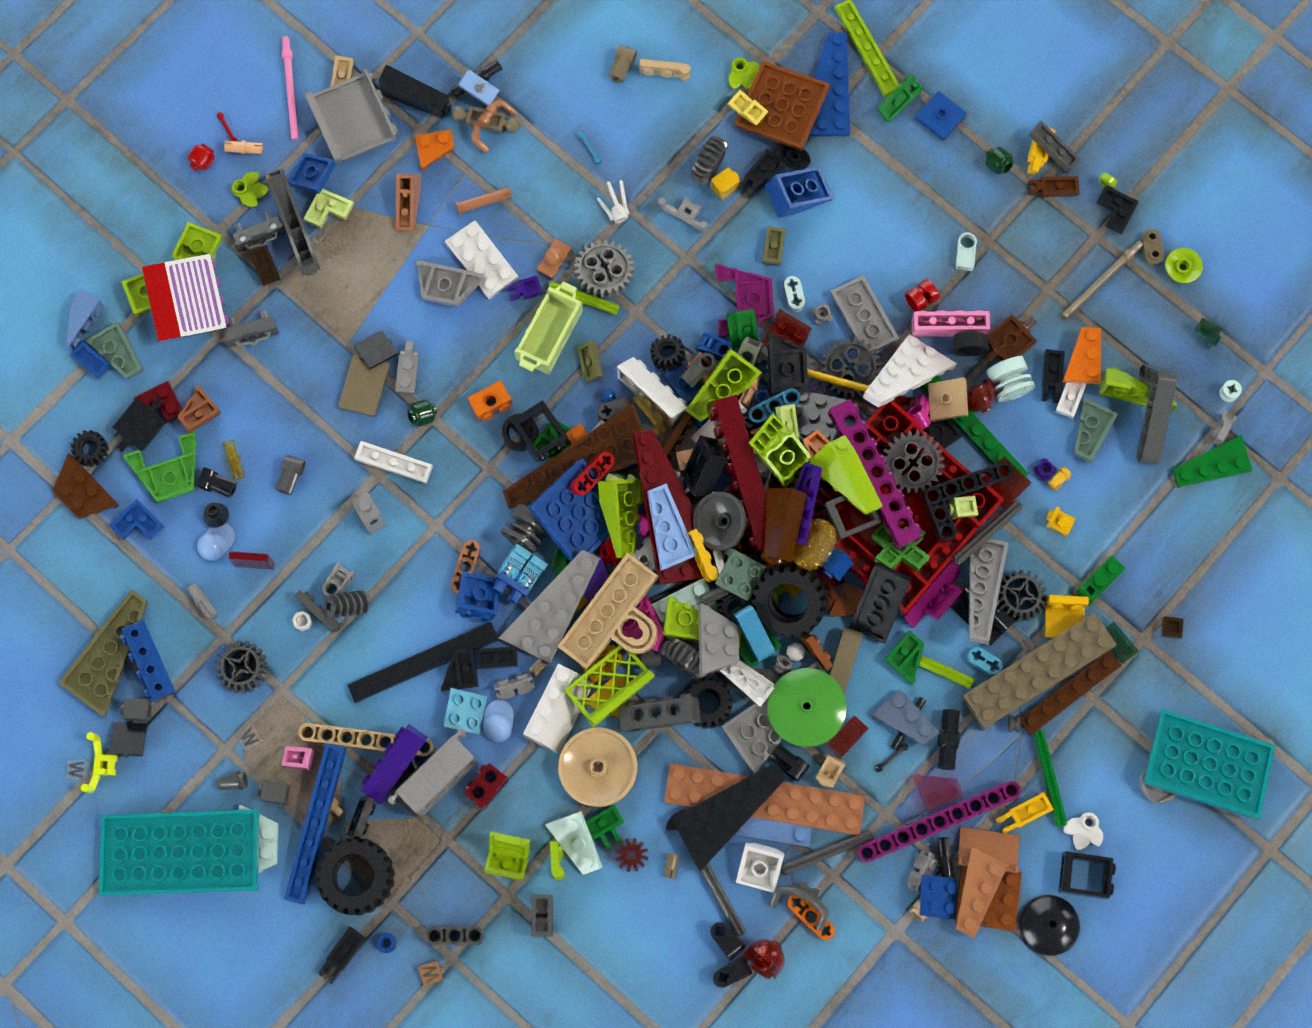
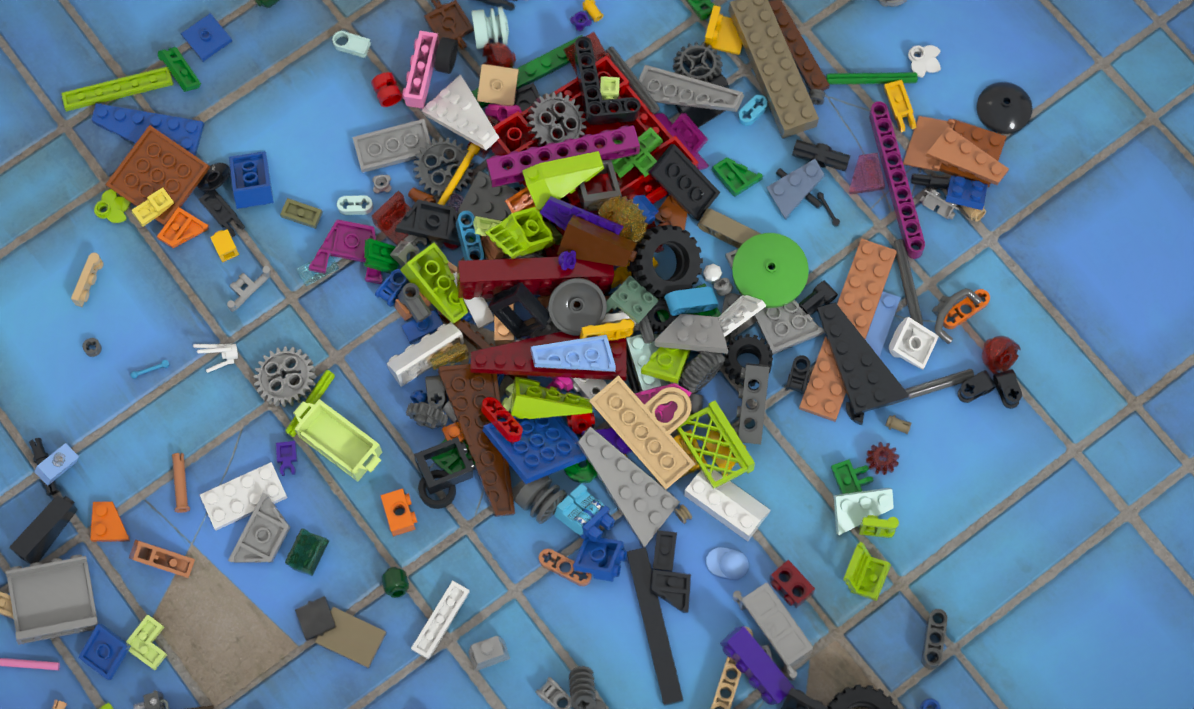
camera: 75 degrees left, 5 degrees down
dark grey arch [265,168,320,276] -> none
light grey hinge [395,341,419,394] -> none
medium nougat tile [418,960,444,987] -> none
medium azure hinge [443,688,487,735] -> none
dark tan plate [452,106,520,133] -> none
nougat piece [471,100,516,153] -> none
light grey hinge [494,672,535,700] -> none
dark grey brick [532,895,553,937] -> none
nougat tile [537,239,572,280] -> none
tan dish [558,727,637,807] -> none
olive plate [577,341,603,383] -> none
dark tan piece [609,45,637,83] -> none
black tyre [650,335,686,371] -> none
dark grey gear [691,136,728,185] -> none
blue plate [752,390,770,405] -> none
dark orange wing [795,633,833,670] -> none
tan bracket [816,754,846,788] -> none
clear red hinge [828,715,869,760] -> none
lime axle [919,656,974,688] -> none
yellow bracket [1046,506,1076,537] -> none
black window [1058,851,1116,900] -> none
none -> dark grey bush [83,338,102,357]
none -> orange wing [157,207,209,248]
none -> clear green bracket [285,528,329,576]
none -> dark grey gear [406,402,449,429]
none -> dark orange cone [408,187,436,203]
none -> dark purple plate [558,250,576,270]
none -> black piece [785,355,810,395]

